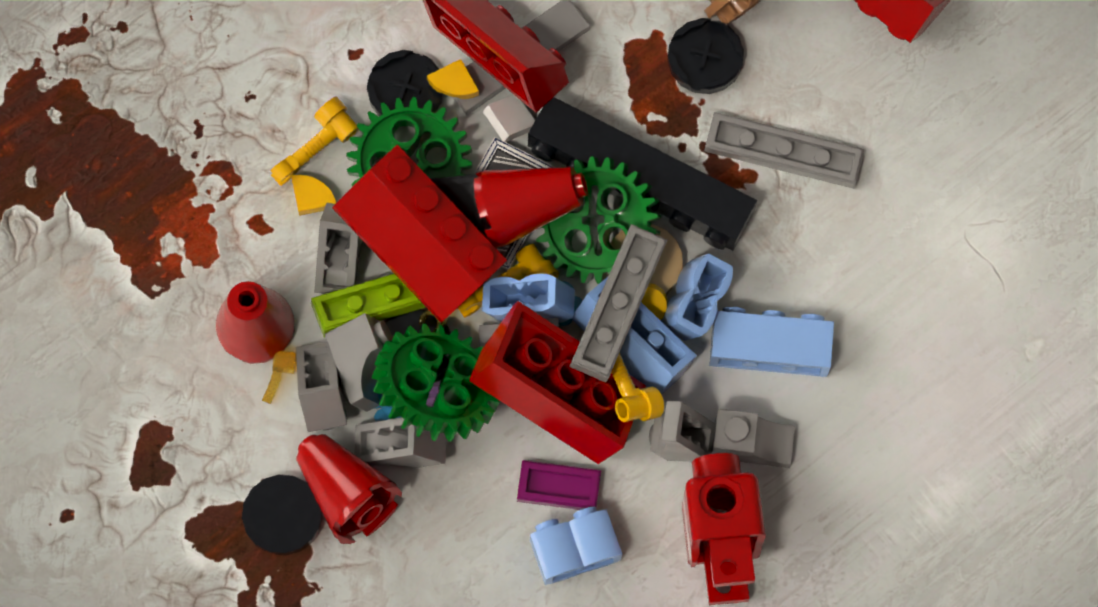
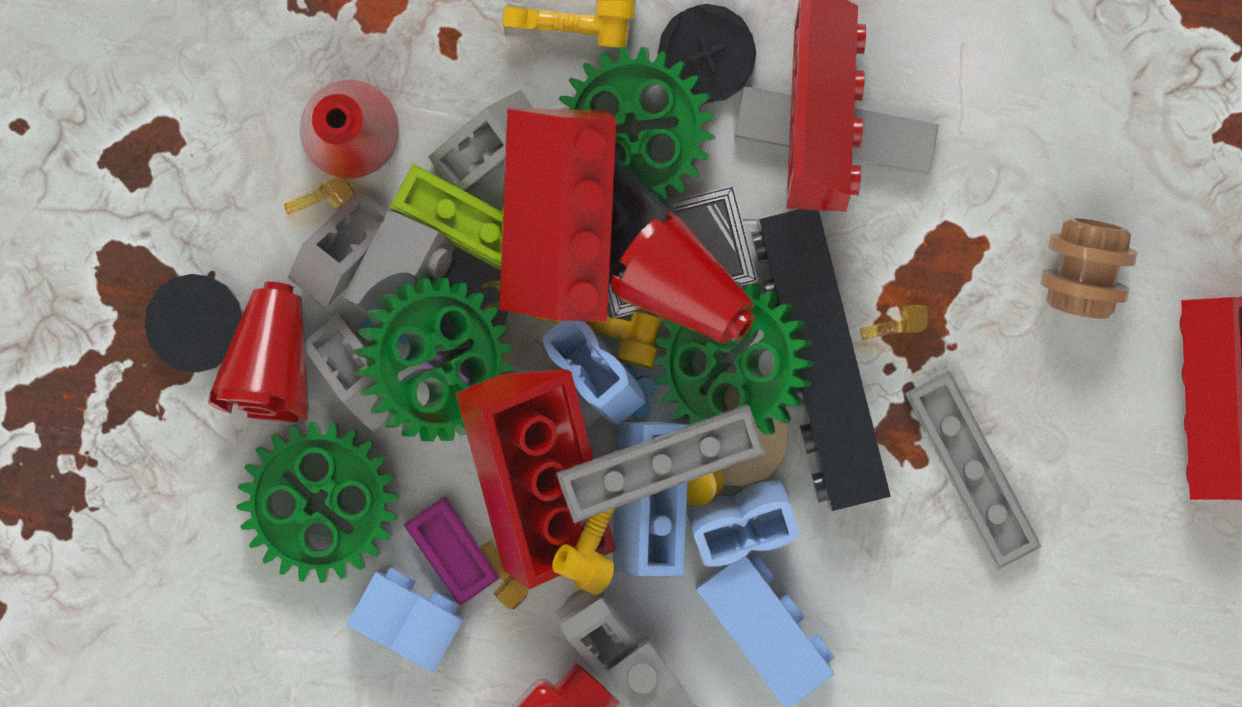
camera: 50 degrees right, 15 degrees up
yellow tile [291,175,336,216] -> none
yellow tile [427,59,479,99] -> none
white tile [483,95,535,142] -> none
black tile [667,18,744,94] -> none
none -> green gear [236,421,400,583]
none -> clear yellow hand [481,540,528,610]
none -> clear yellow hand [860,305,929,340]

